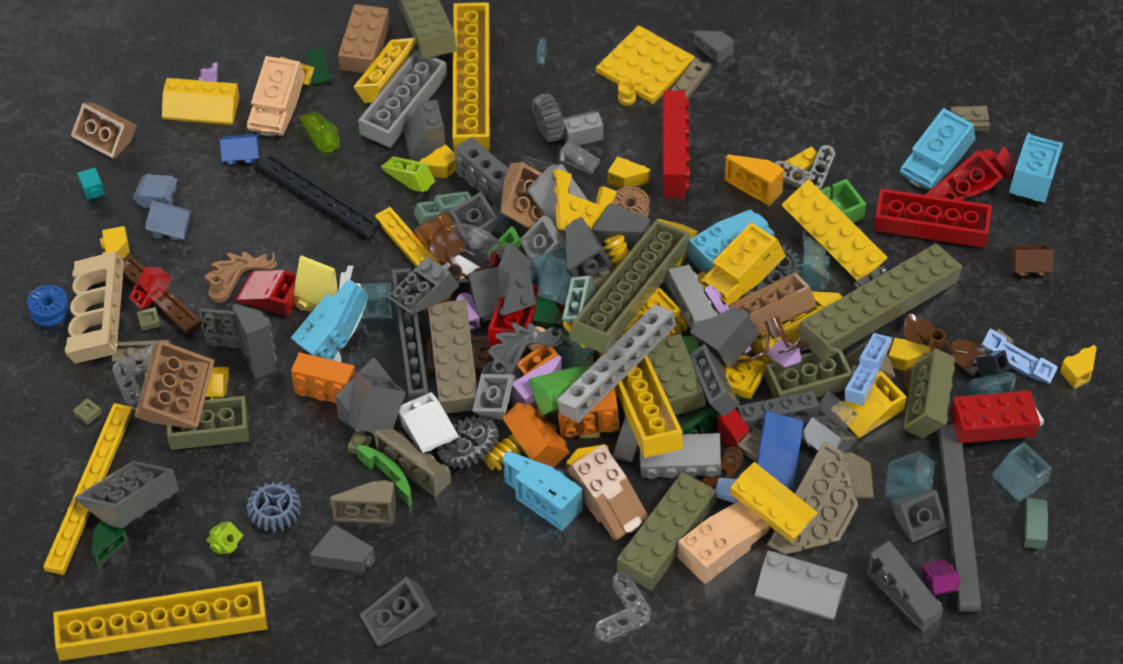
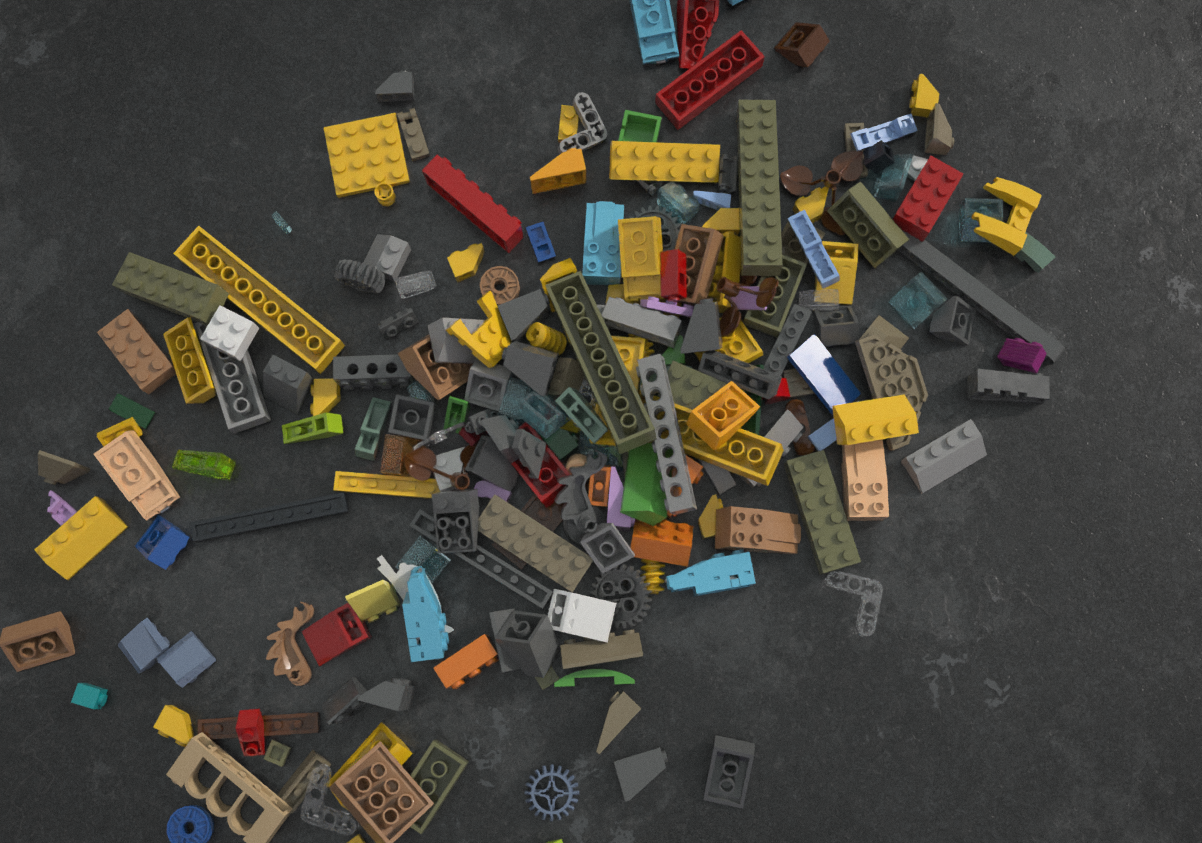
camera: 50 degrees left, 25 degrees up
none -> dark tan slope [38,450,90,485]
none -> white brick [200,305,259,361]
none -> blue slope [526,222,556,262]
none -> red brick [660,249,687,302]
none -> light orange slope [686,381,760,451]
none -> light blue slope [692,191,731,210]
none -> dark tan slope [924,103,954,155]
none -> yellow wedge [971,177,1042,256]

